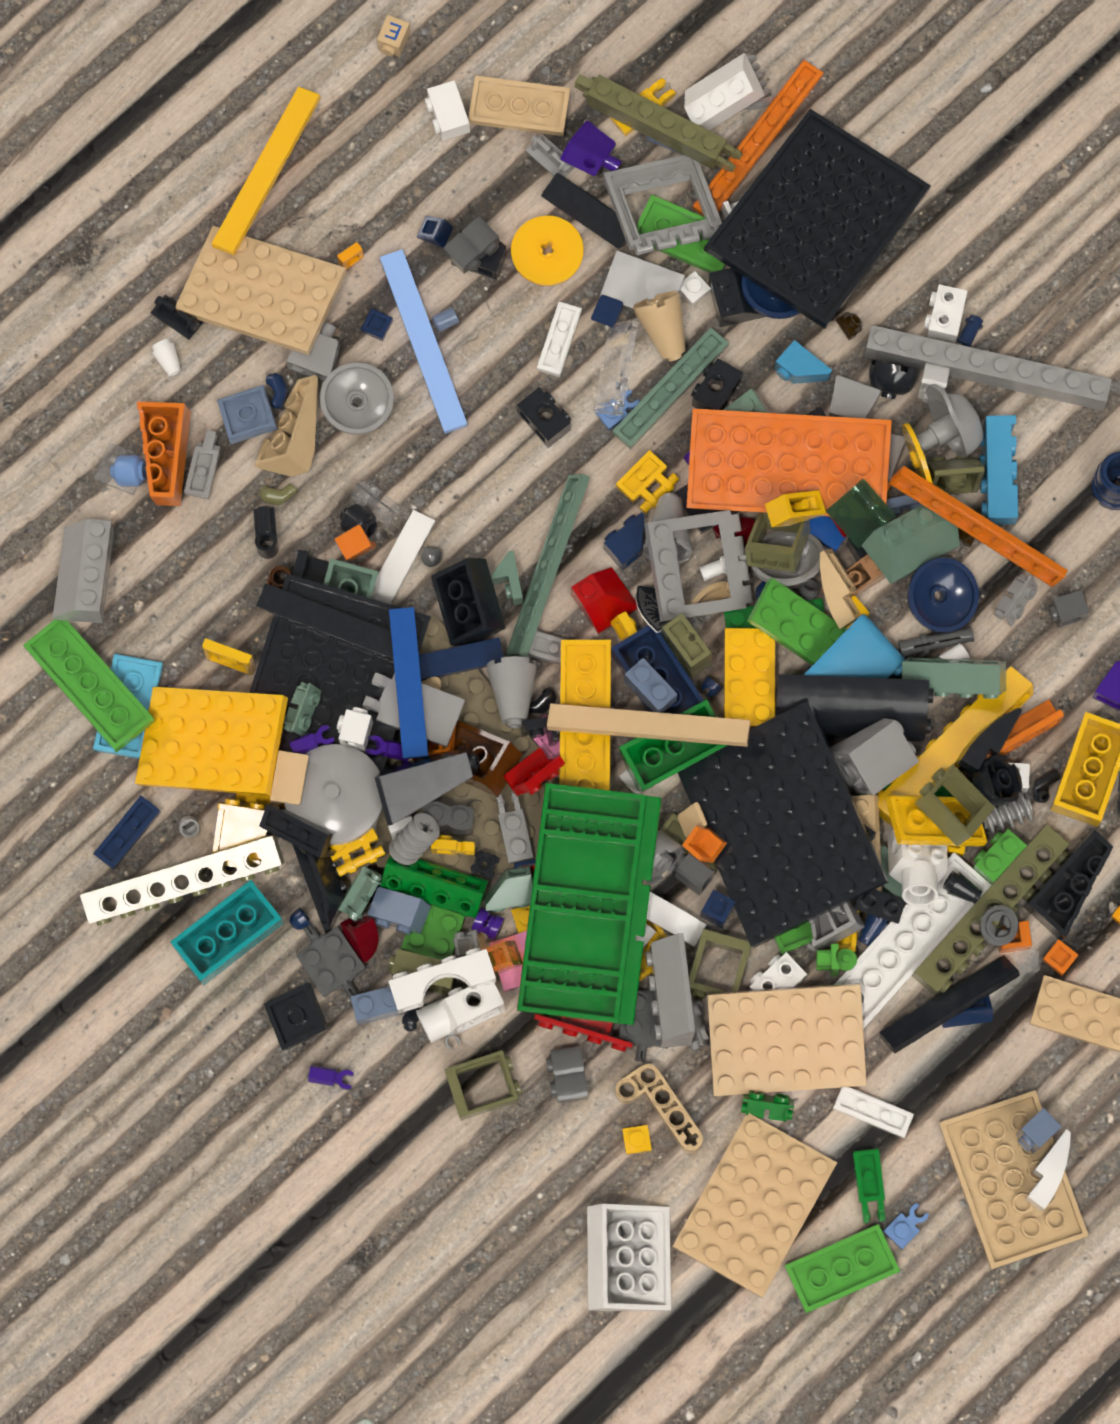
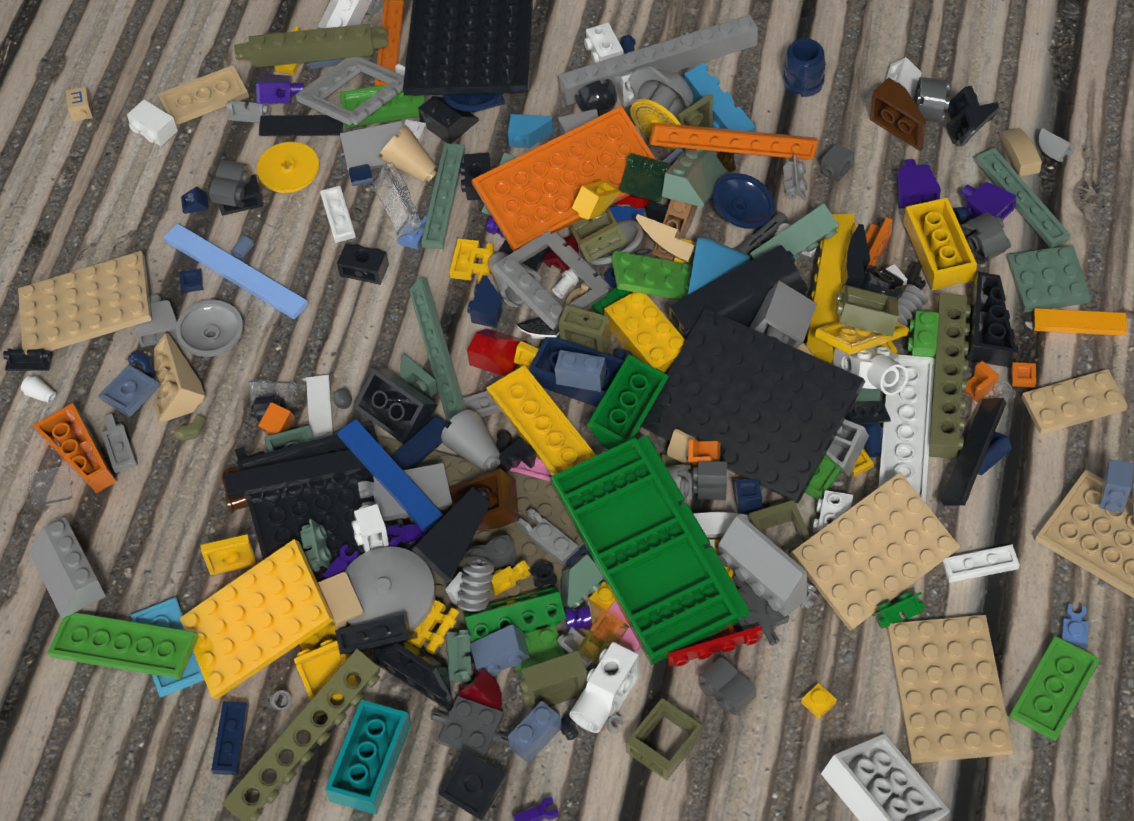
camera: 30 degrees left, 20 degrees down
medium blue head [110,455,147,487] -> none
yellow tile [211,87,321,255] -> none
black piece [253,506,279,559] -> none
dark blue hinge [289,908,311,930] -> none
light orange tile [337,242,364,269] -> none
white arch [388,948,496,1014] -> none
red bracket [504,748,565,796] -> none
tan tile [547,704,751,747] -> none
tan beam [615,1064,703,1153] -> none
bright green hips [816,944,857,977] -> none
dark brown plate [836,312,862,340] -> none
green hinge [853,1149,885,1224] -> none
black cone [943,871,982,904] -> none
dark grey gear [979,905,1018,946] -> none

